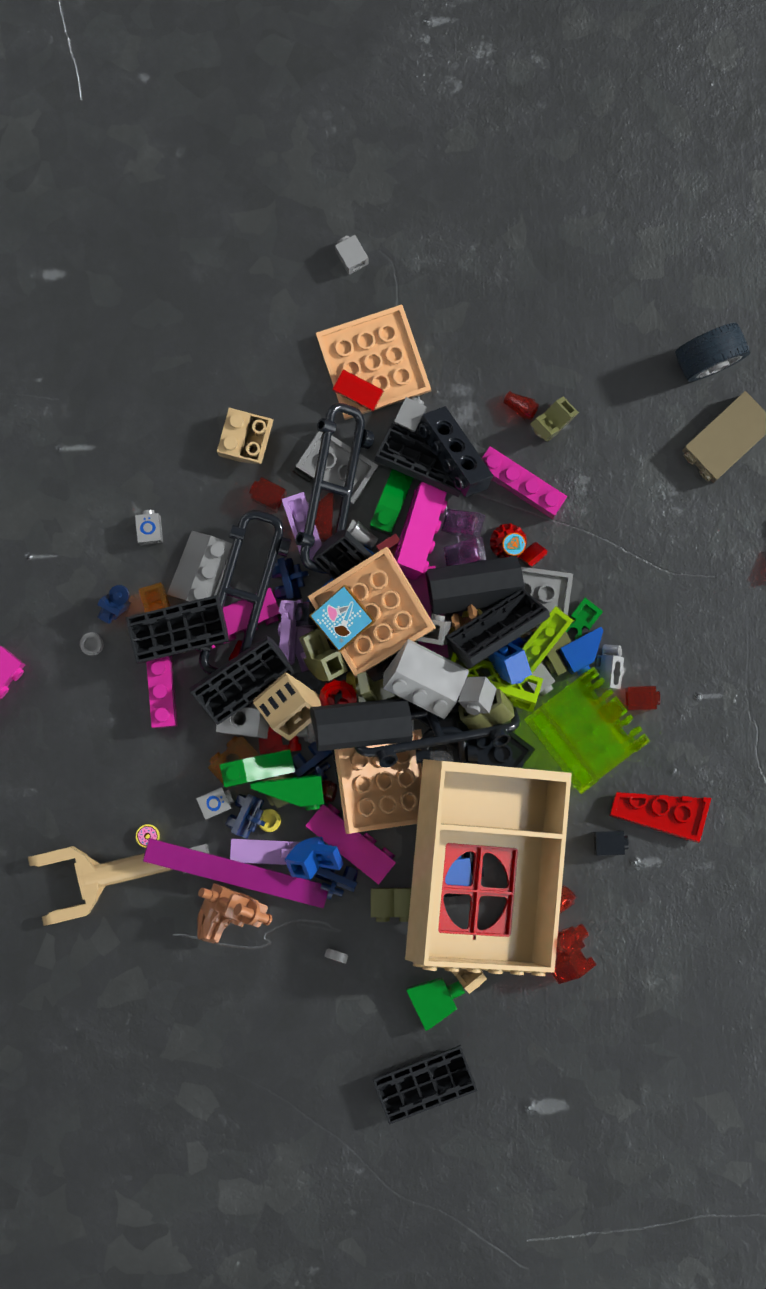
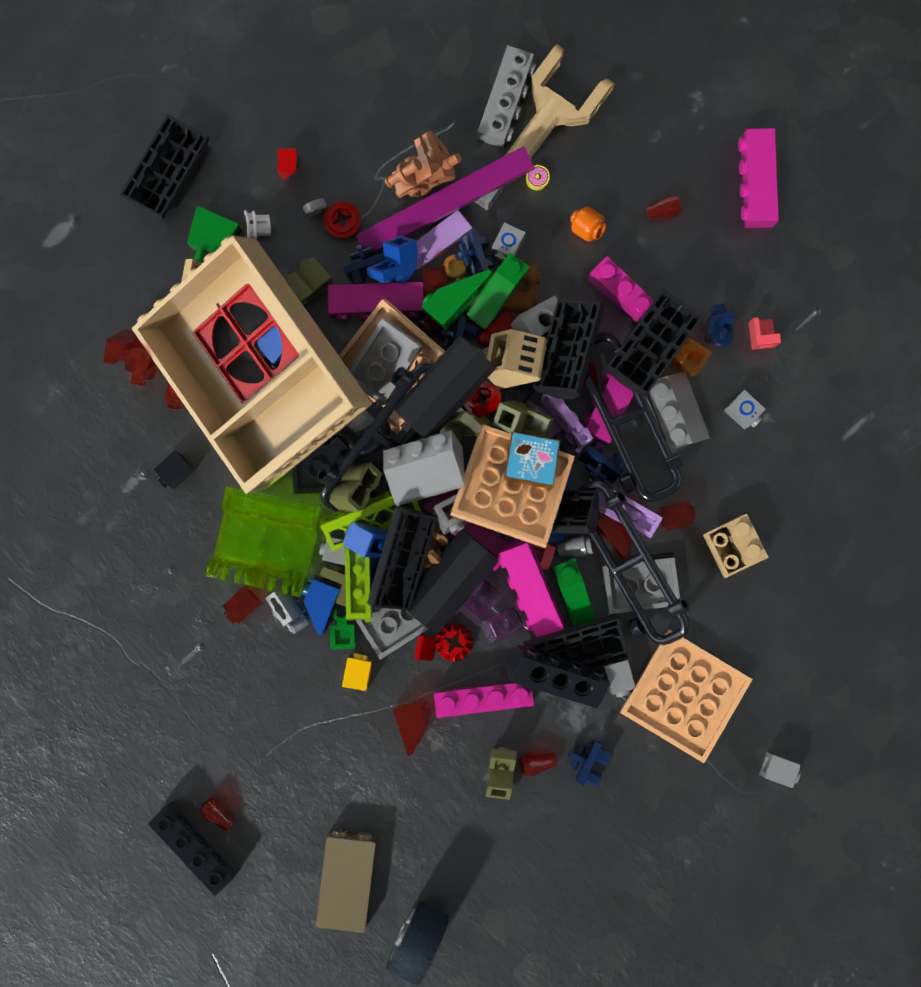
camera: 135 degrees right, 0 degrees up
light grey tile [80,632,104,656] -> none
red tile [332,369,384,412] -> none
light grey brick [458,677,497,715] -> none
tile [502,533,526,556] -> none
red wing [609,792,712,843] -> none
none -> white piece [244,210,271,239]
none -> red slope [278,148,299,179]
none -> red gear [323,201,361,239]
none -> yellow brick [342,653,373,691]
none -> light grey plate [349,318,424,406]
none -> clear red slope [393,698,431,756]
none -> clear red brick [422,266,448,297]
none -> light grey brick [477,45,536,149]
none -> dark blue hips [568,739,612,786]
none -> orange head [570,206,606,242]
none -> clear red cone [646,194,682,220]
none -> coral panel [748,317,781,350]

